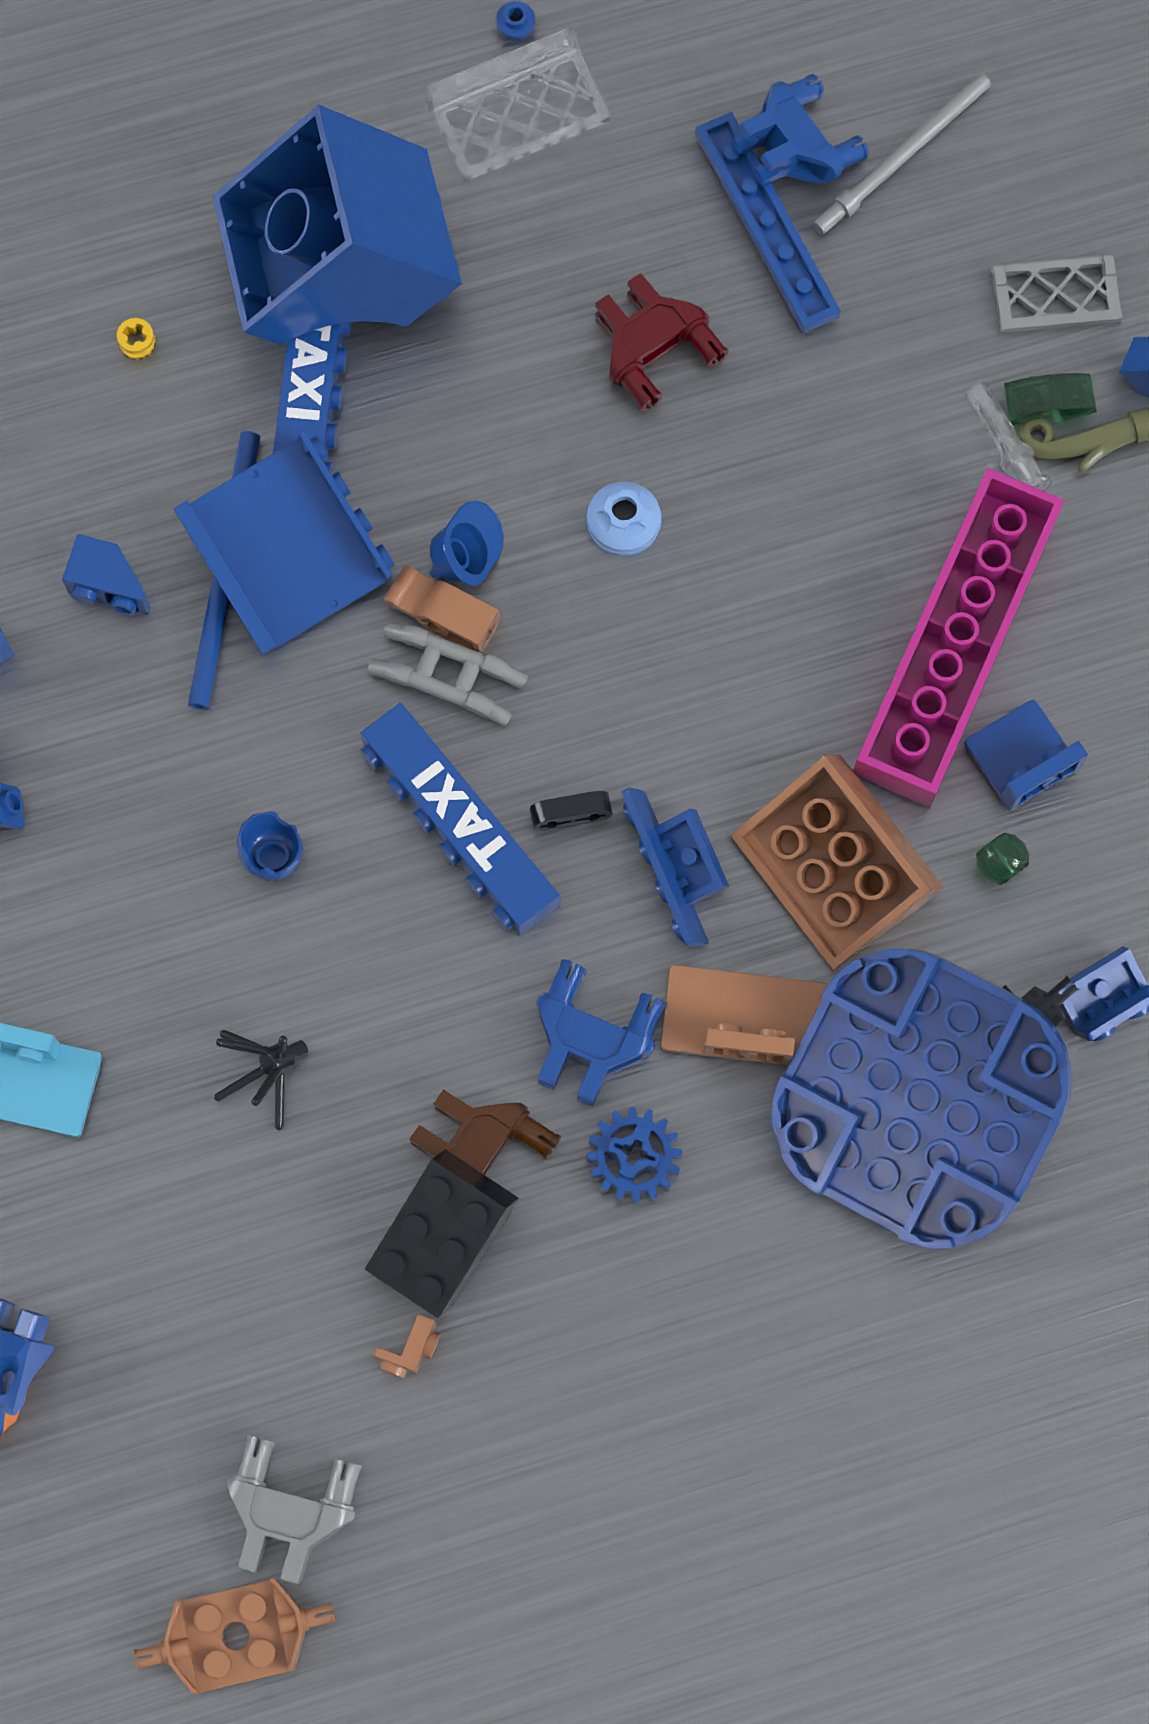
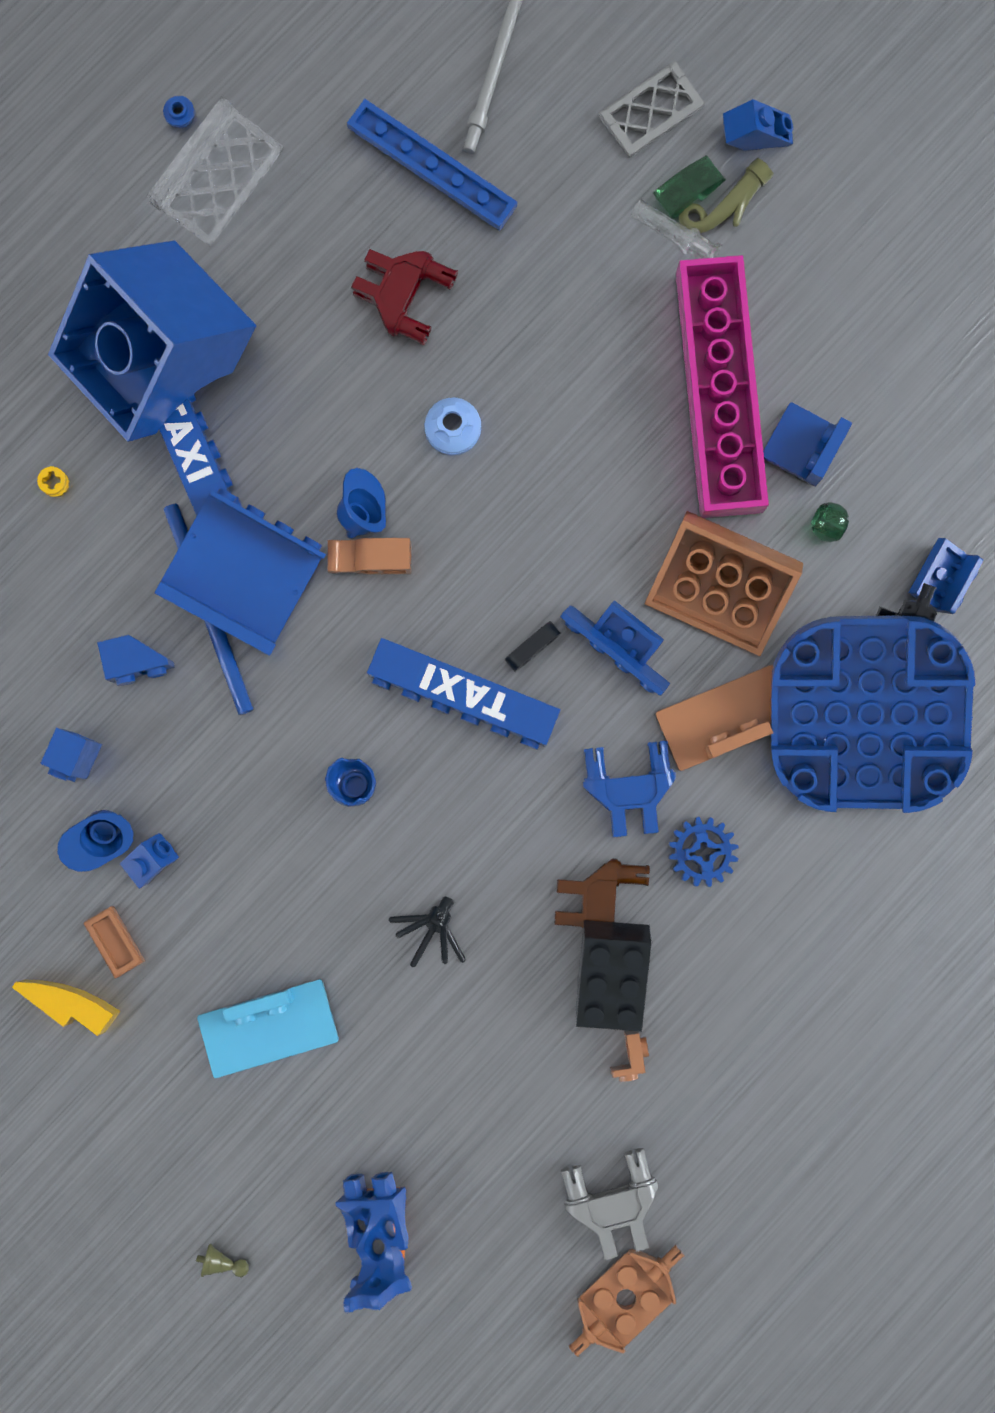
camera: 25 degrees left, 10 degrees up
light grey piece [368,622,528,727] -> none
blue connector [731,74,869,185] -> none

